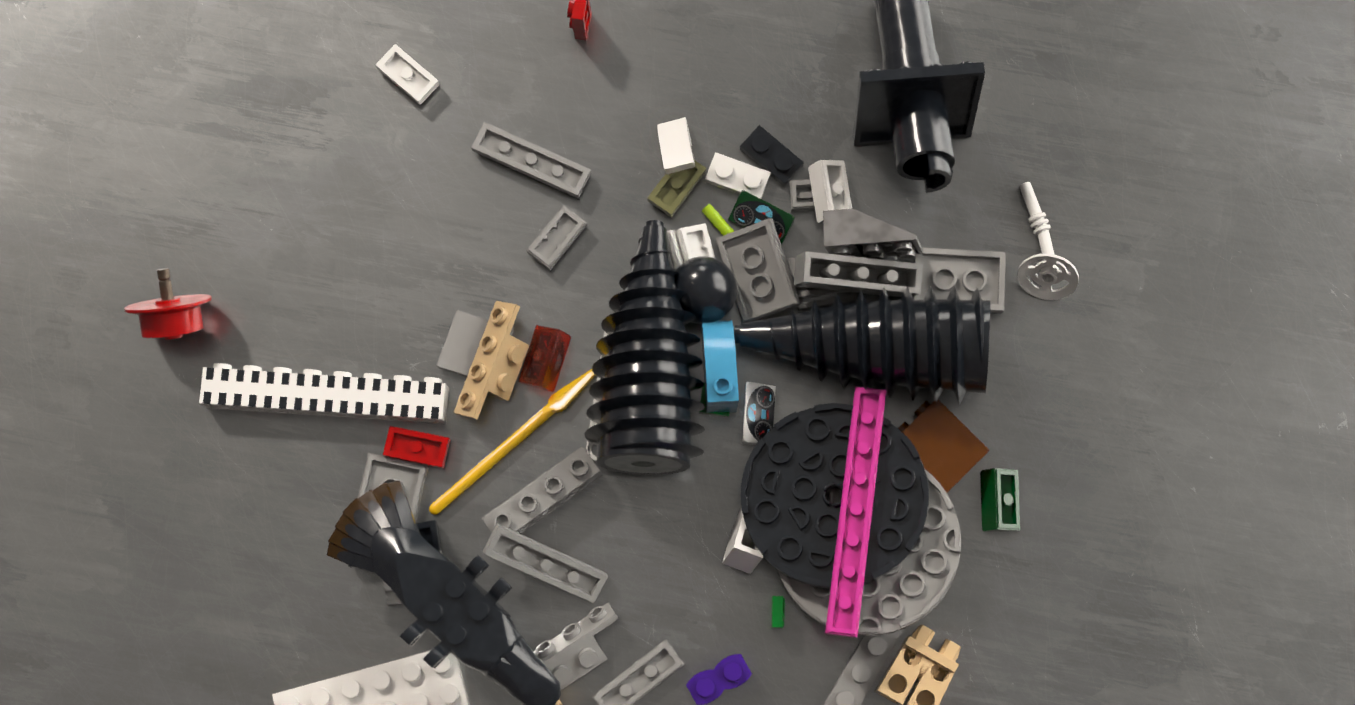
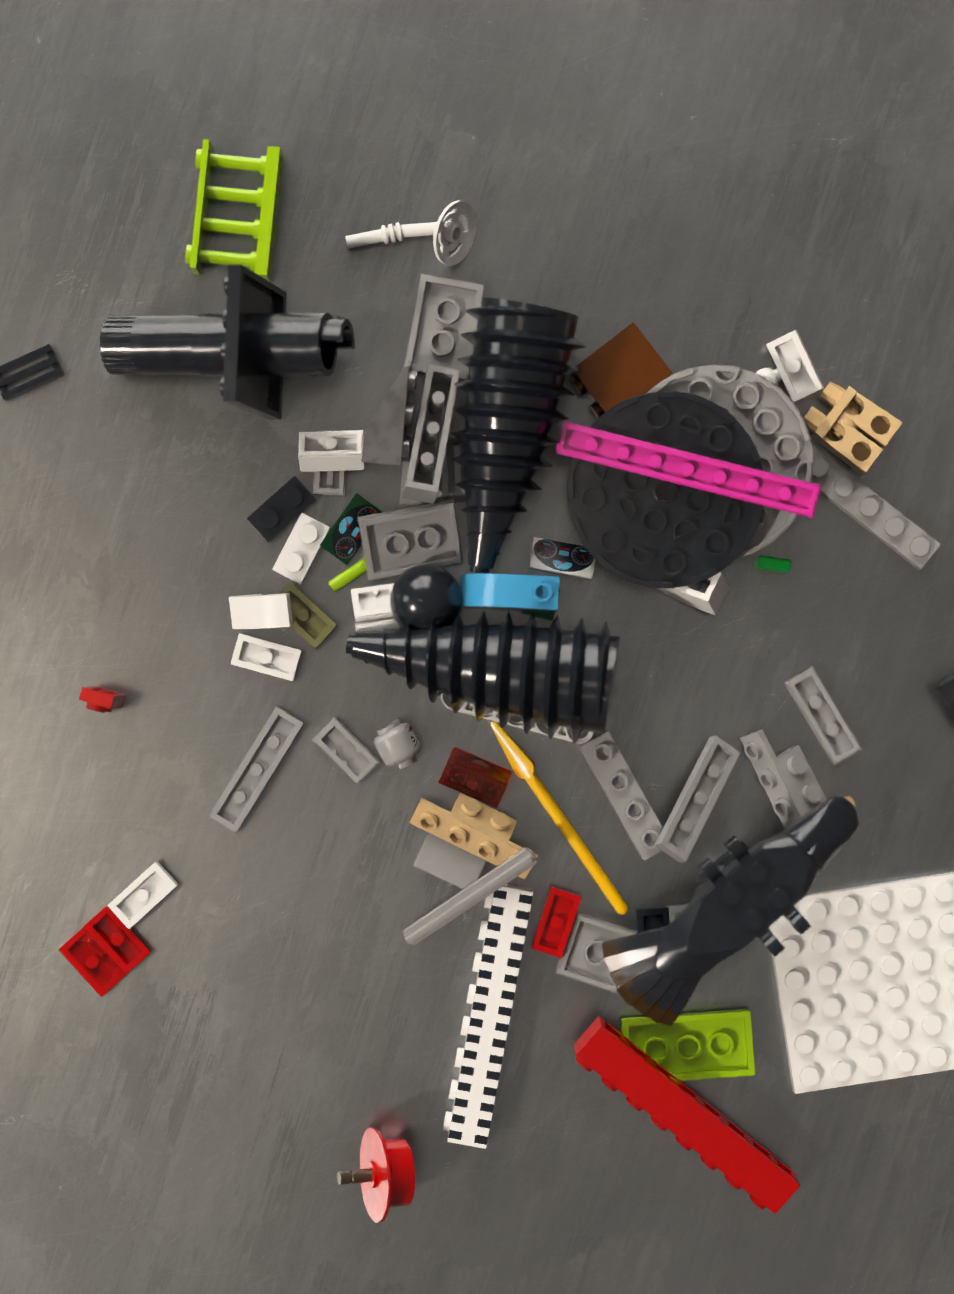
camera: 85 degrees left, 10 degrees up
dark purple brick [686,654,752,705] -> none
dark green slope [980,468,1020,531] -> none
none -> red slope [58,906,151,997]
none -> lime fence [185,139,283,282]
none -> white plate [231,633,302,681]
none -> light grey head [374,719,422,769]
none -> light grey axle [403,848,537,945]
none -> red brick [574,1016,801,1214]
none -> lime plate [621,1009,755,1081]
none -> white plate [756,330,824,403]

